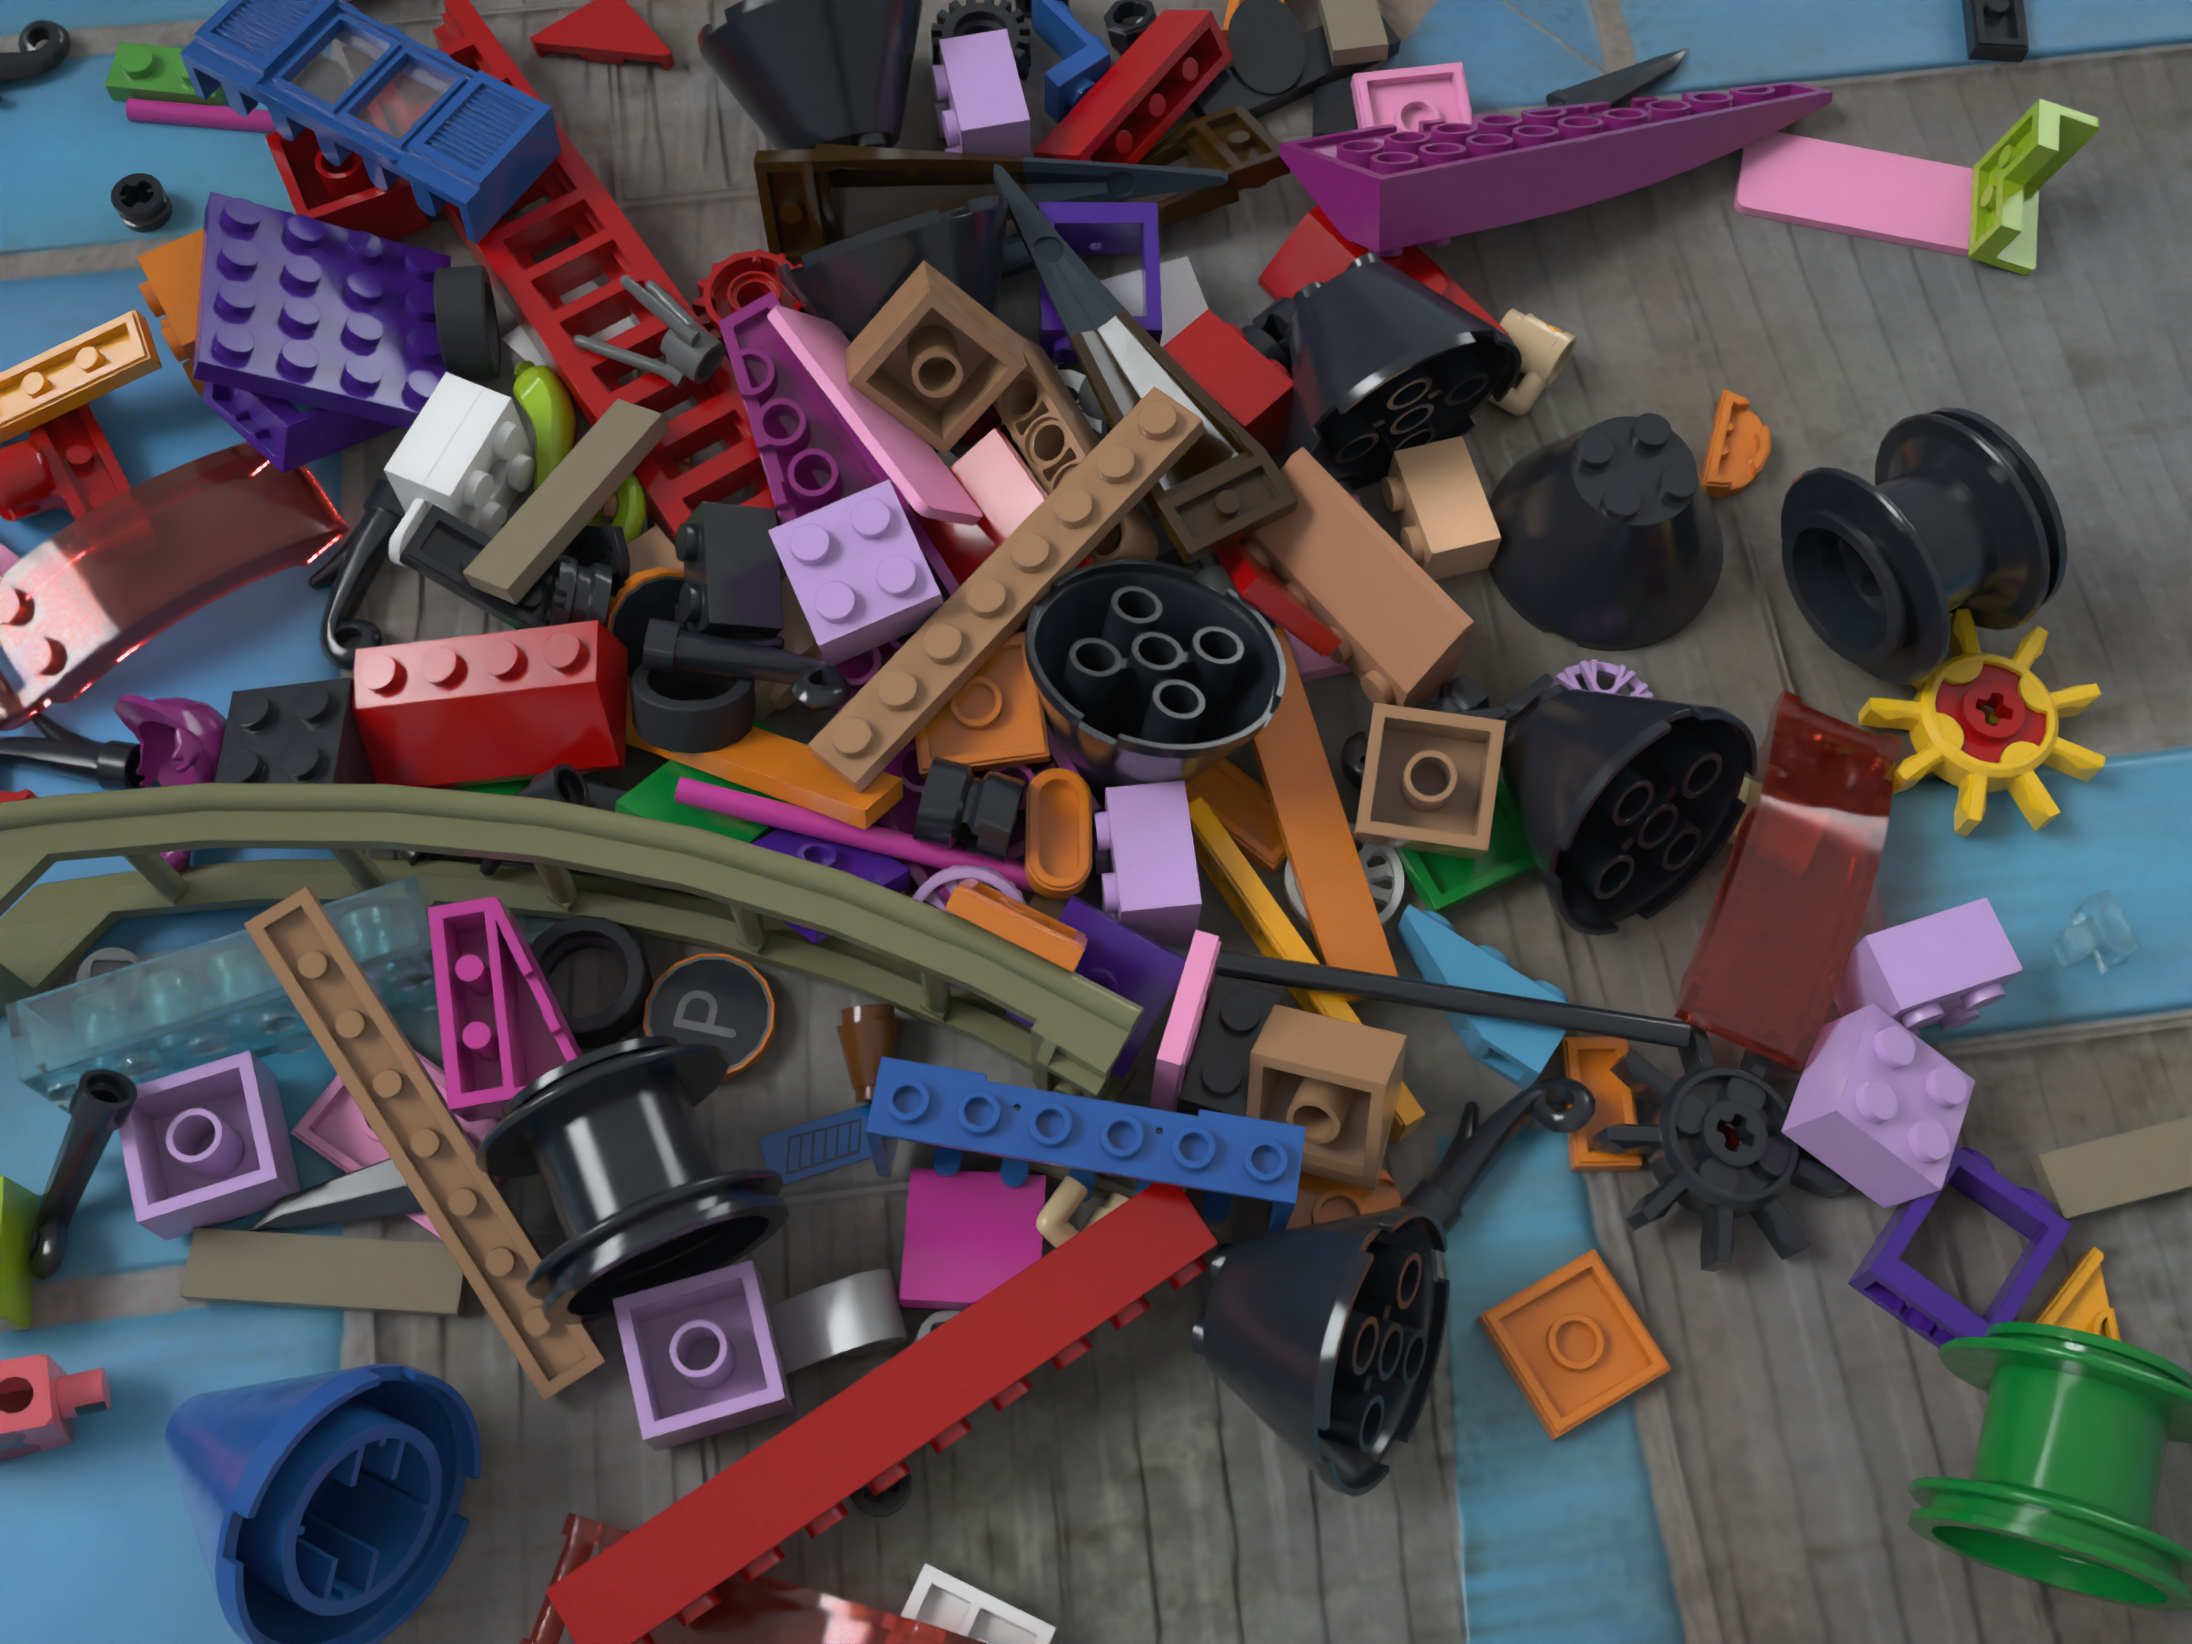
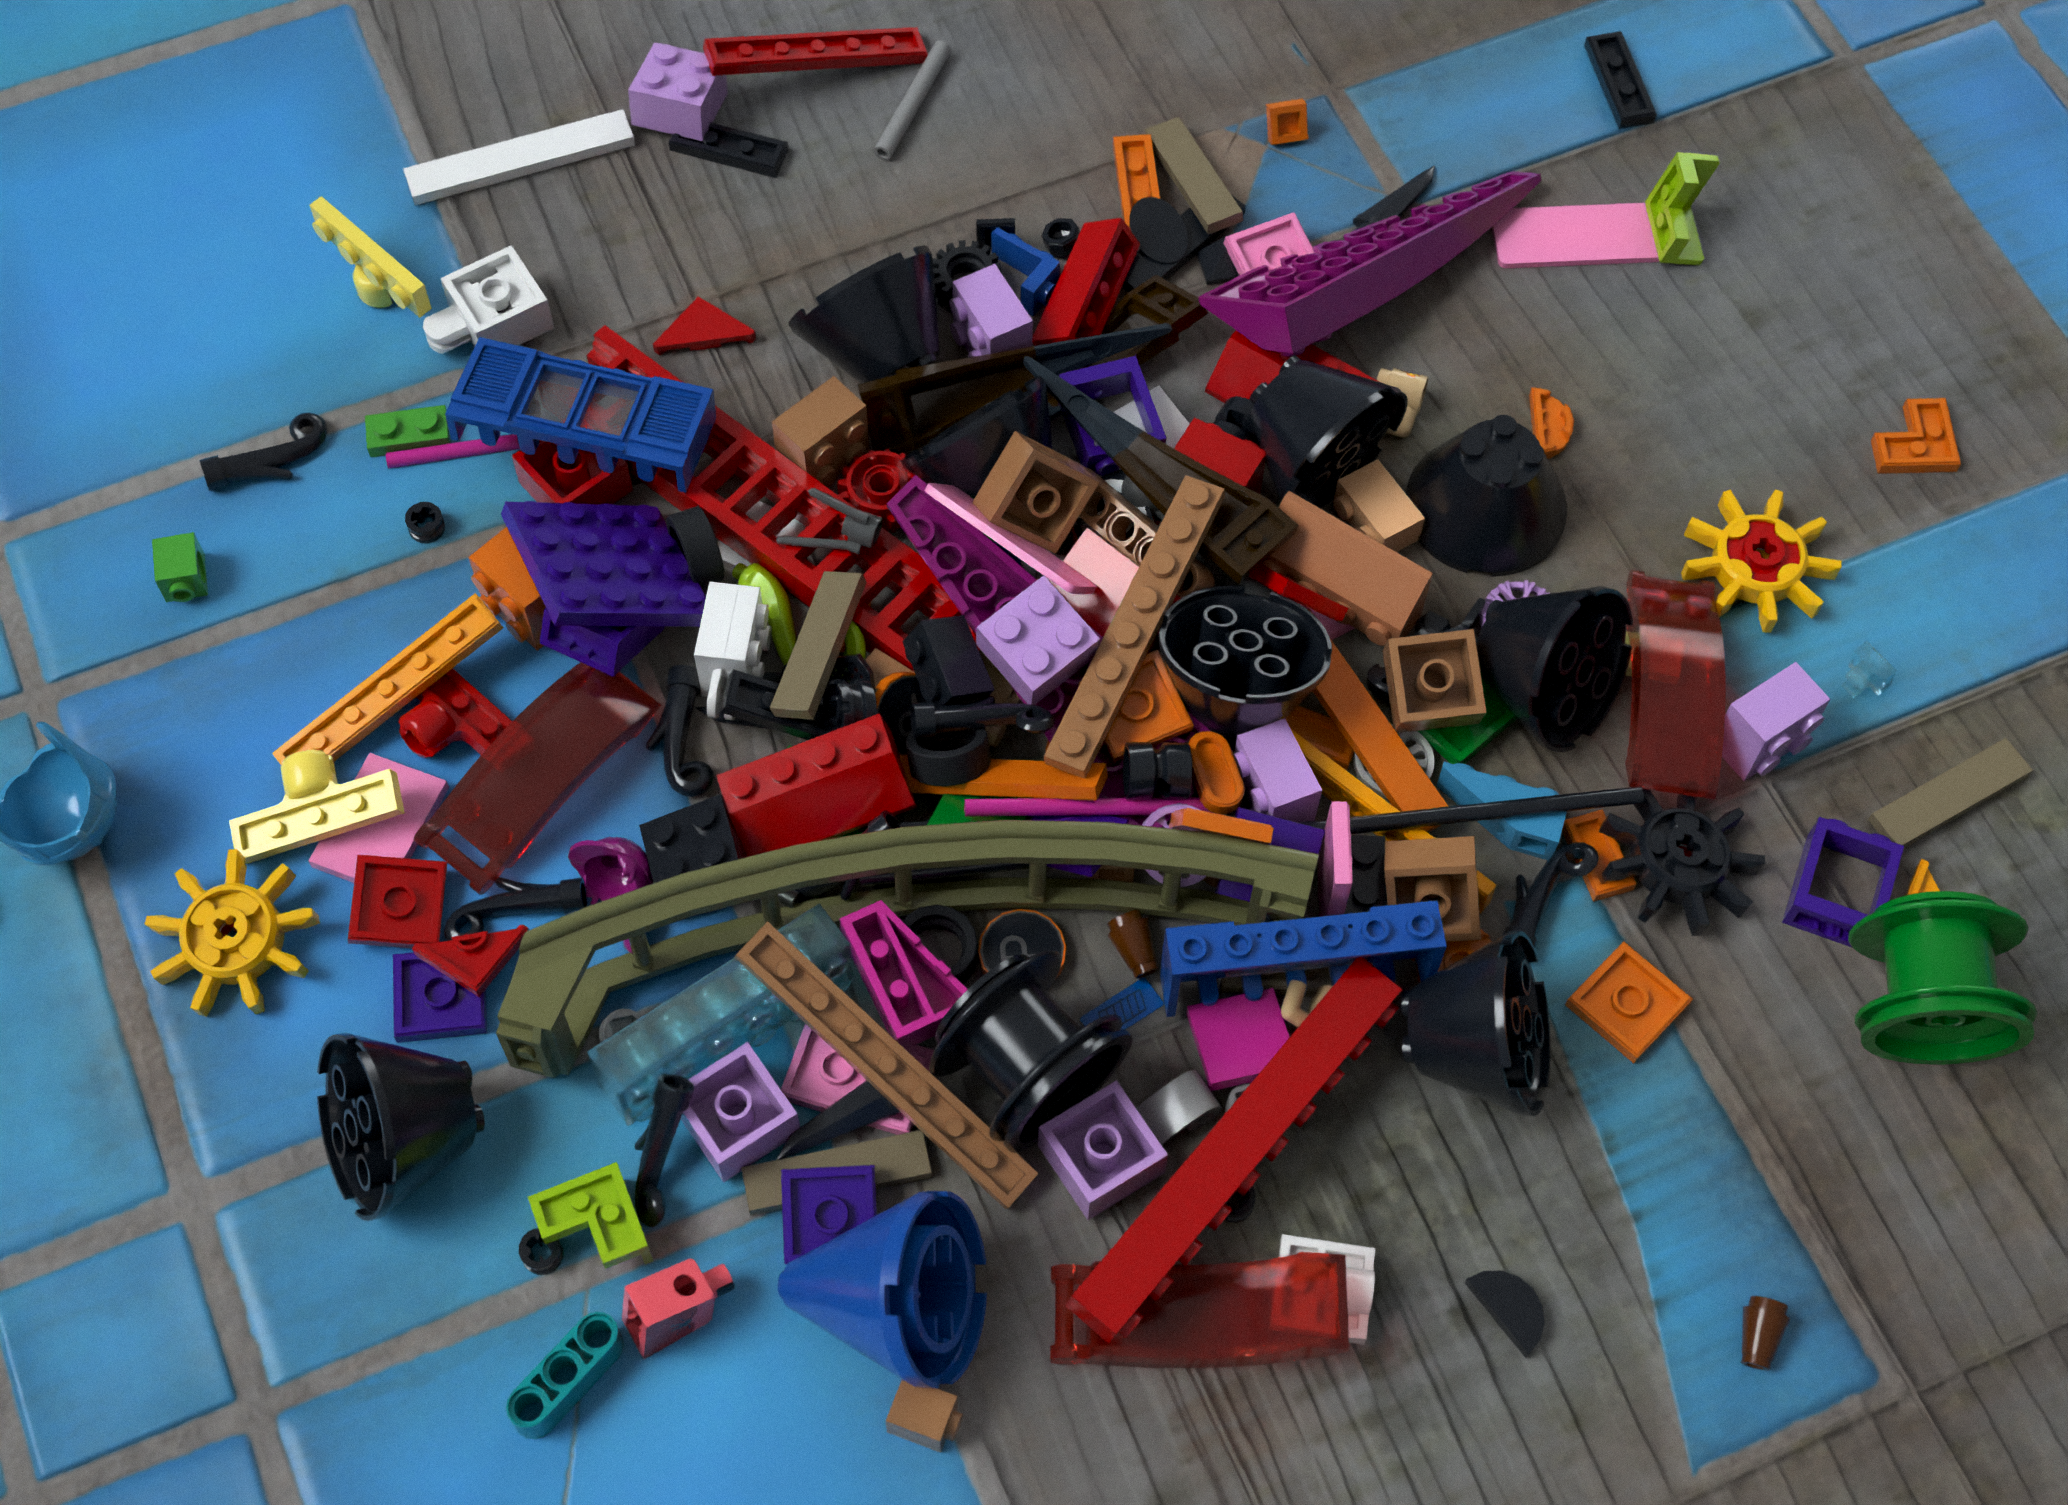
camera: 15 degrees left, 5 degrees down
black wheel [1781,407,2067,685] -> none
lavender brick [1781,1003,1975,1208] -> none
none -> medium nougat brick [772,376,870,487]
none -> dark purple plate [781,1165,877,1264]

